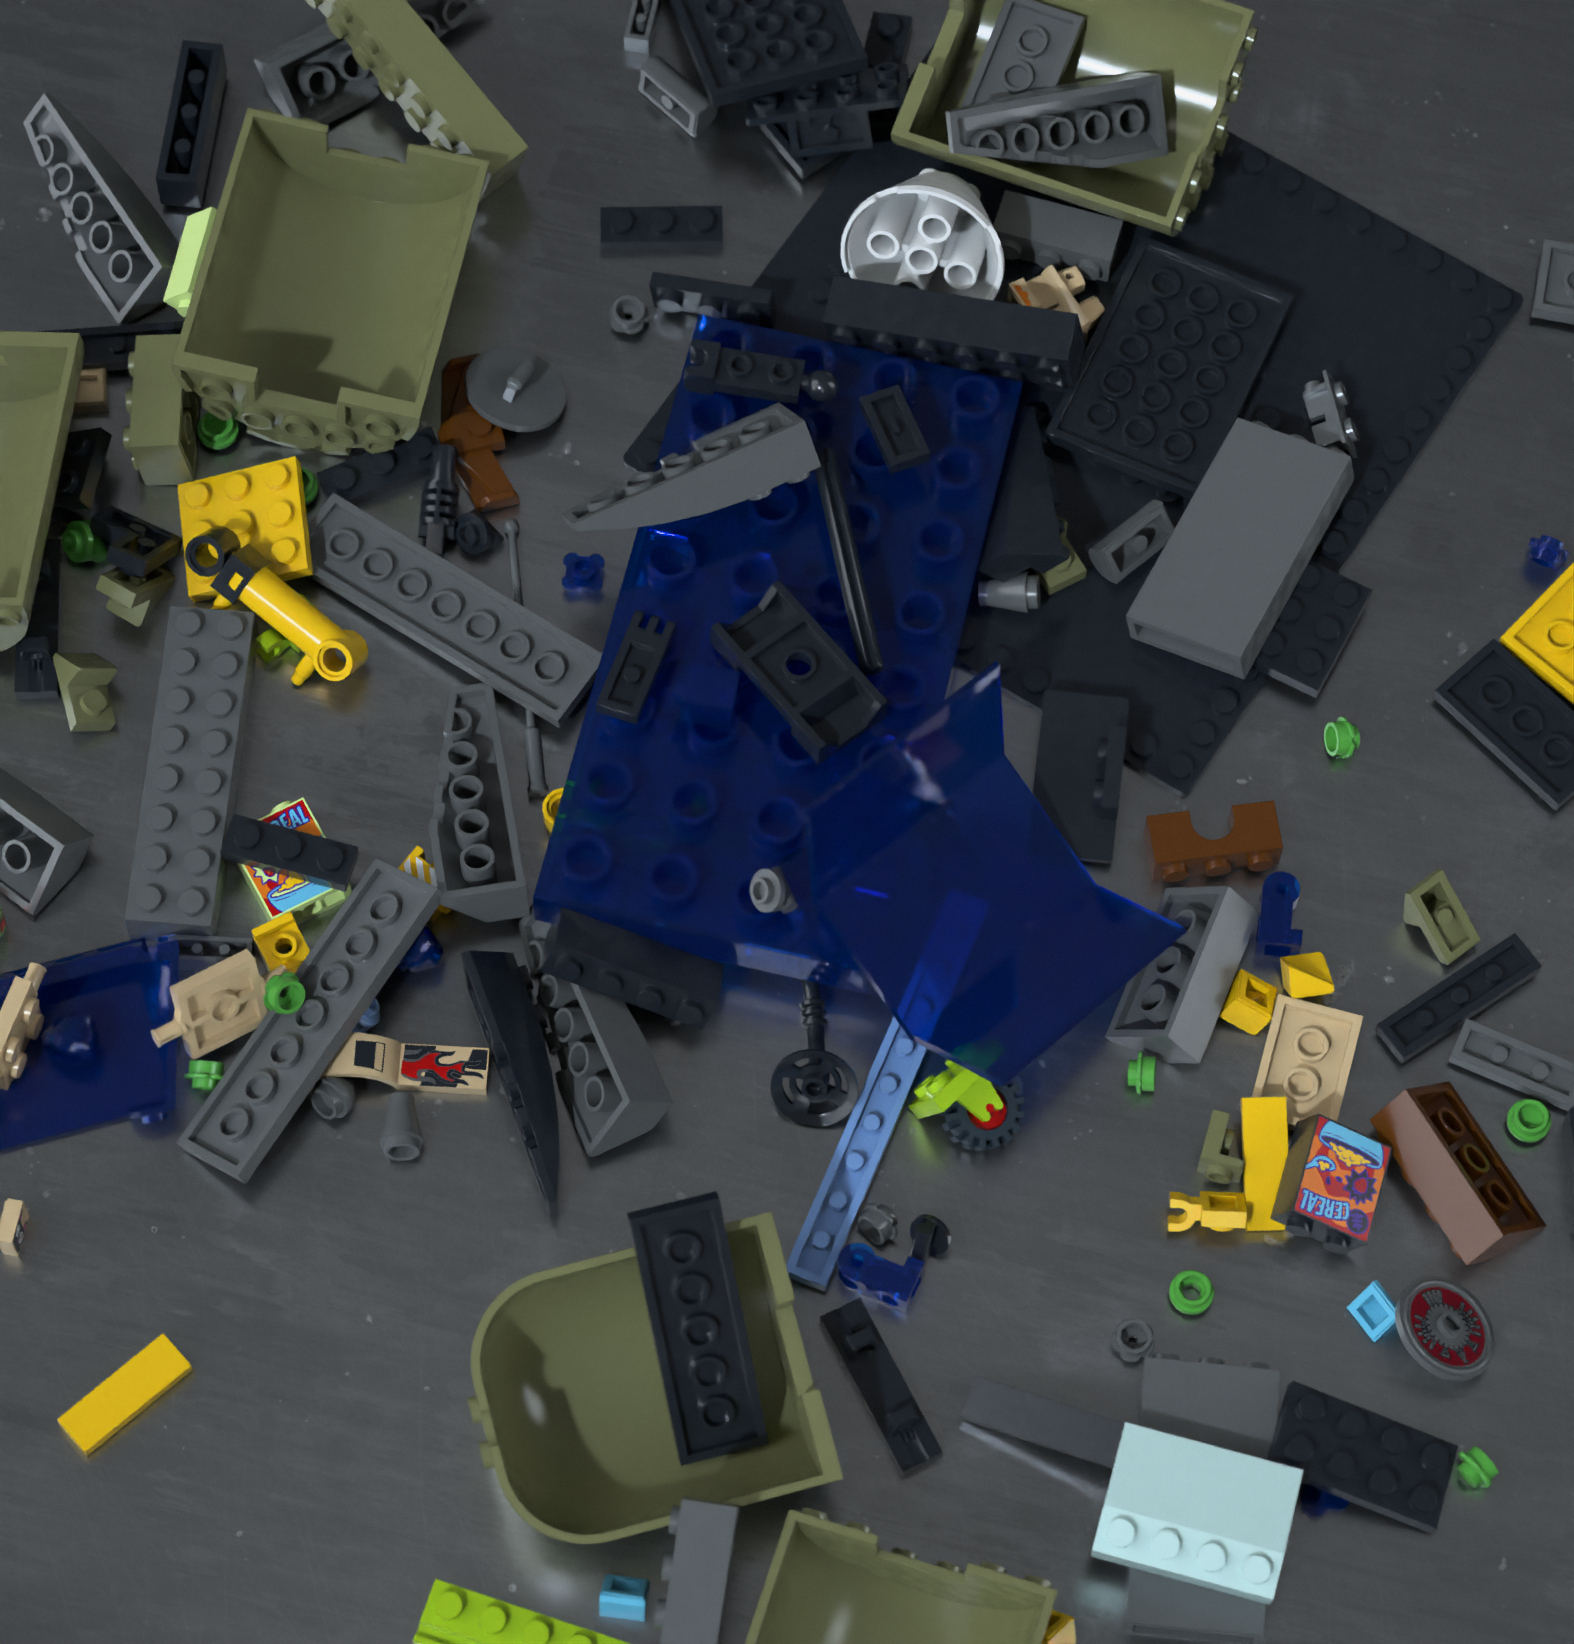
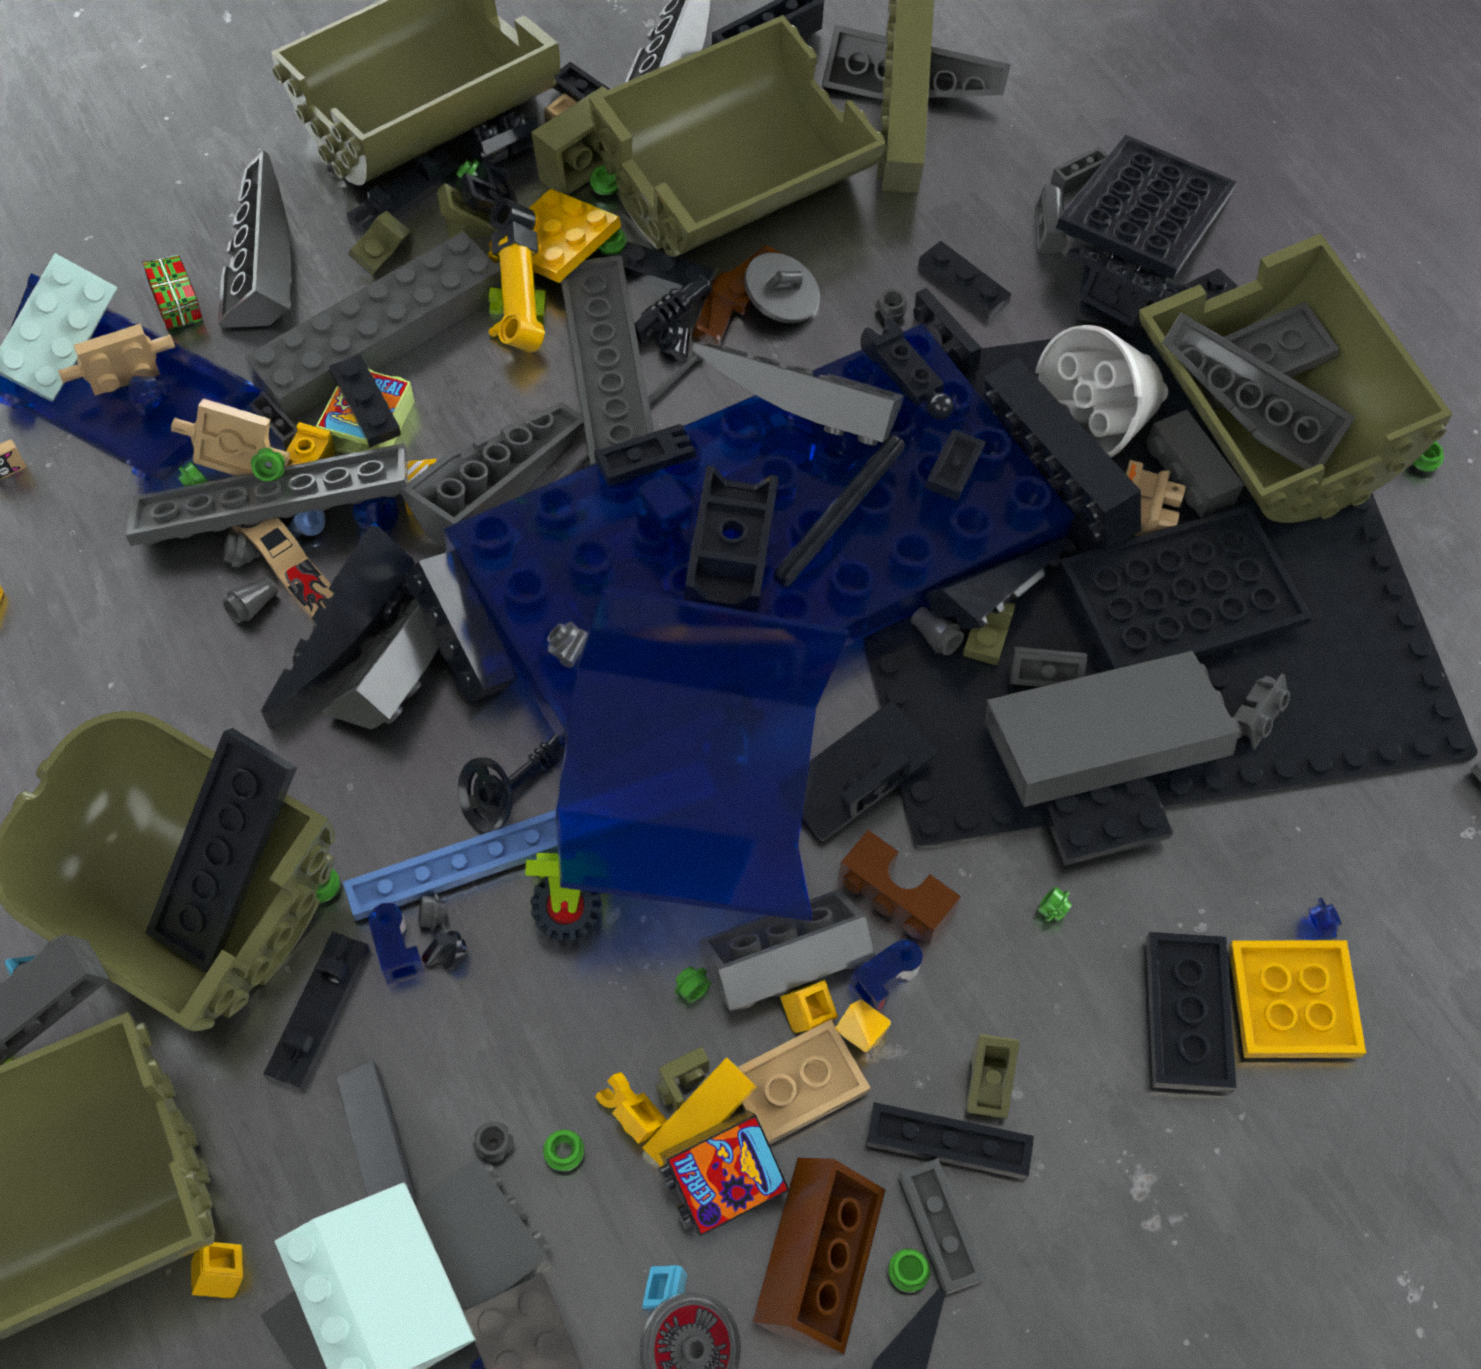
camera: 45 degrees right, 5 degrees down
clear blue plate [562,552,605,594] -> none

